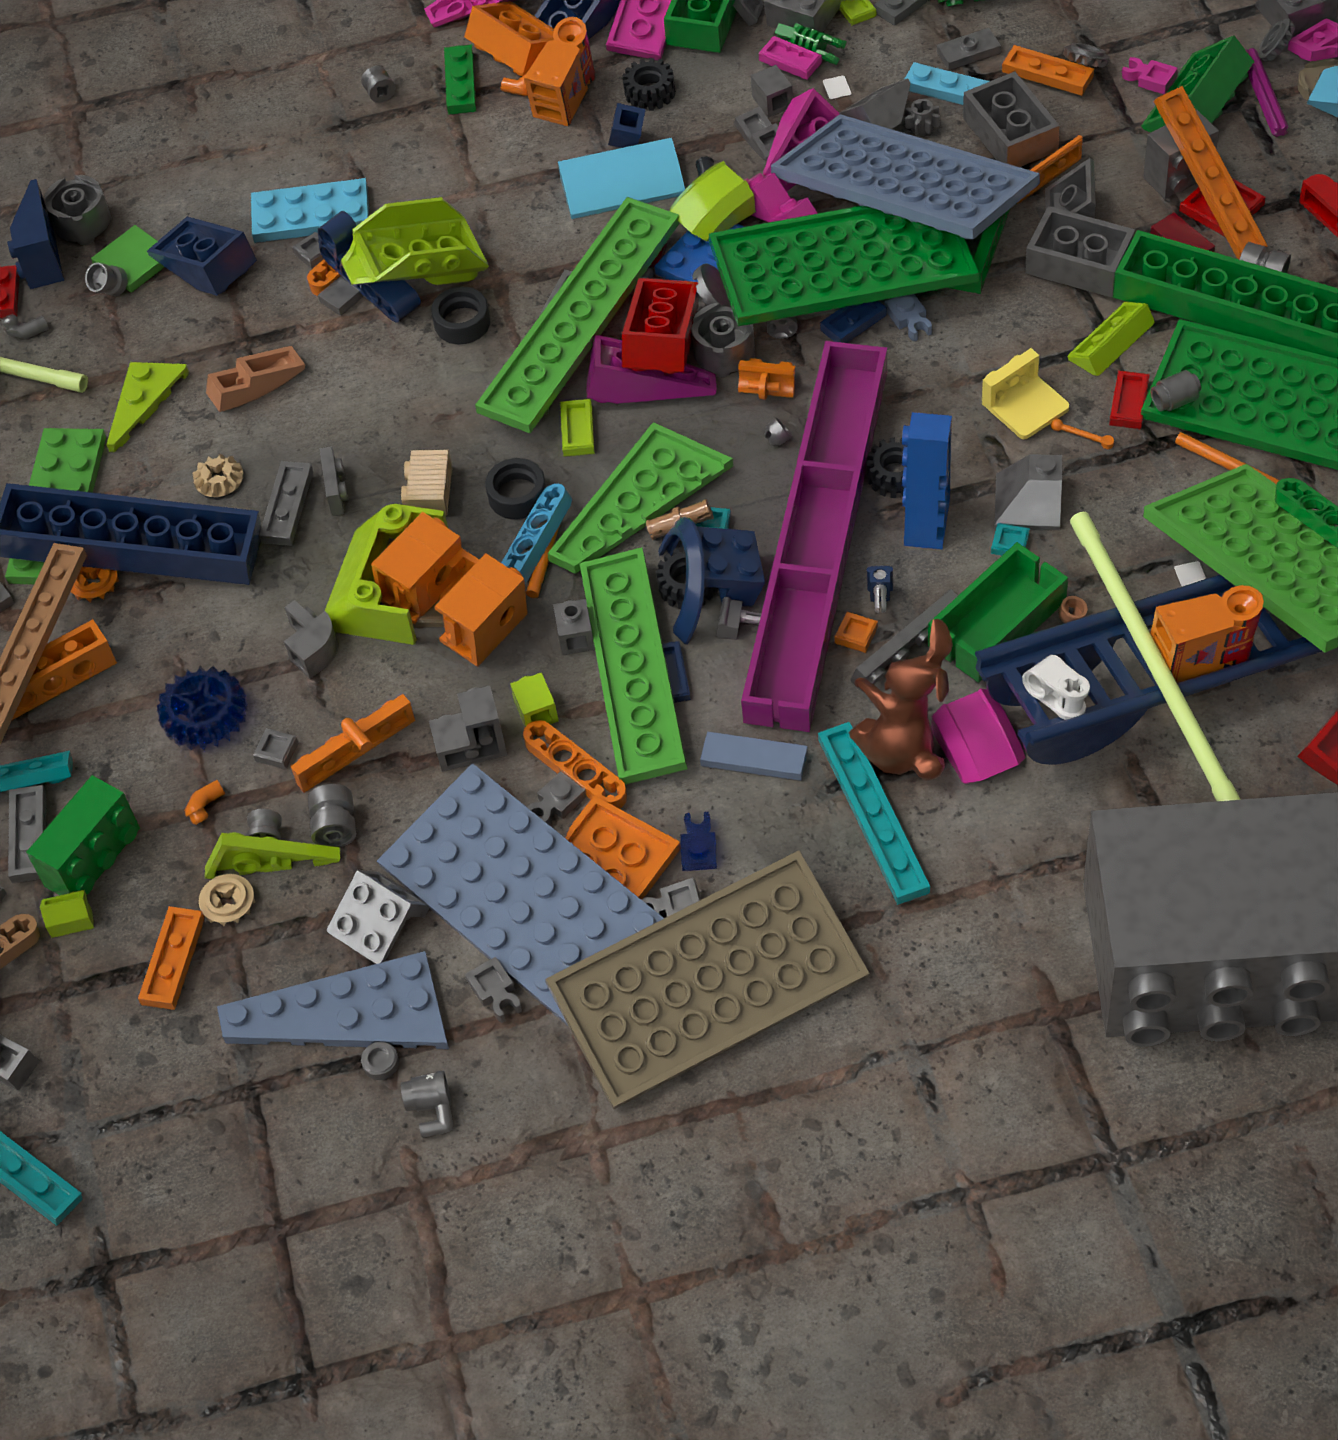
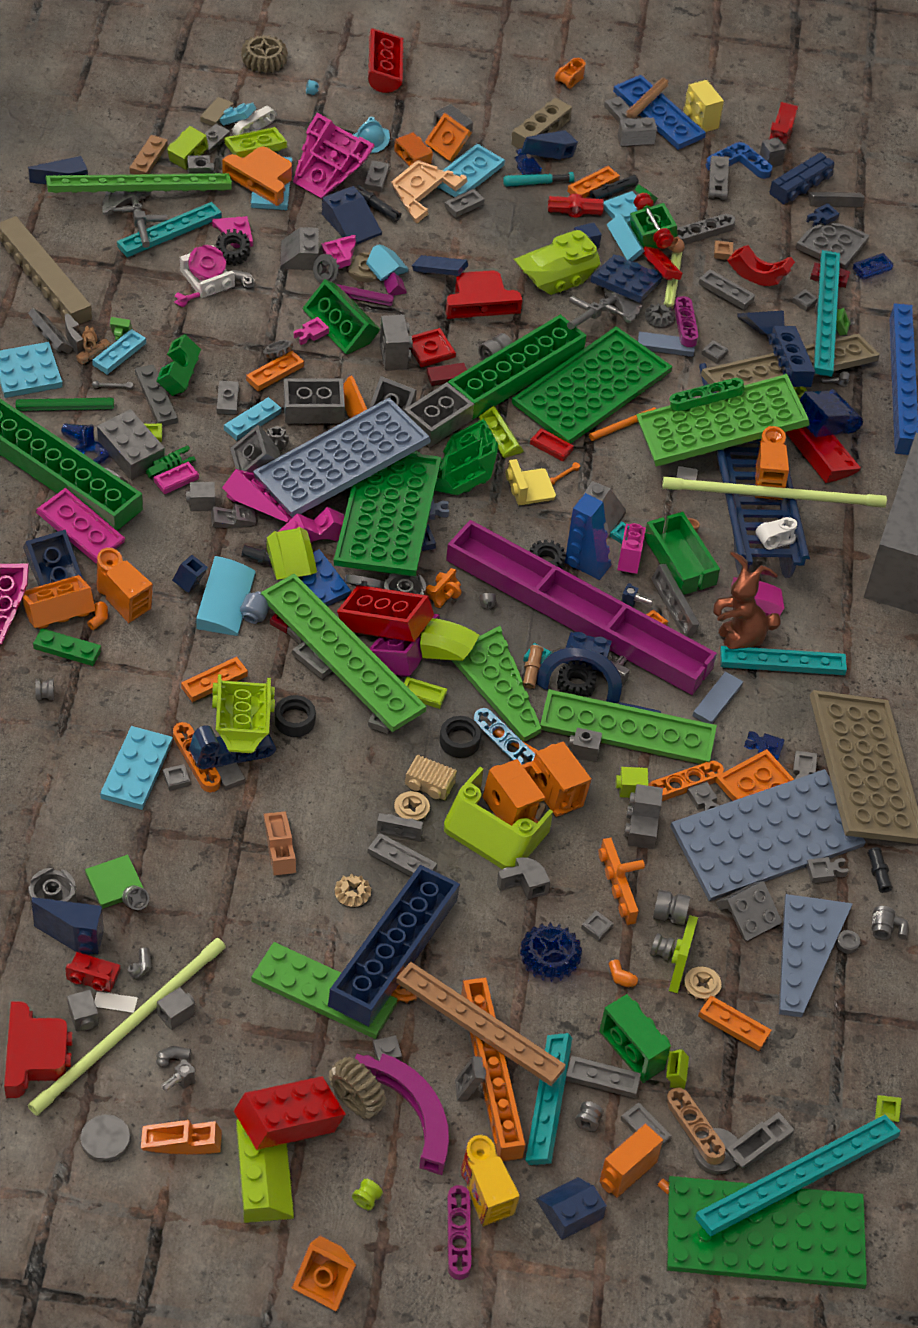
camera: 80 degrees left, 5 degrees down
lime wing [106,362,189,452] -> none
dark blue slope [147,216,257,296] -> none
black tyre [622,58,676,111] -> none
white sticker [823,76,851,99] -> none
flat silver brick [1150,370,1201,411] -> none
orange tile [1154,86,1268,259] -> none
none -> orange plate [181,657,248,702]
none -> sand blue head [240,591,270,624]
none -> magenta slope [384,272,407,295]
none -> tan gear [394,791,430,821]
none -> lime slope [420,618,480,661]
none -> green wedge [435,419,498,495]
none -> dark pink slope [617,523,646,574]
none -> black pin [867,847,893,893]
none -> lime slope [875,1095,901,1122]

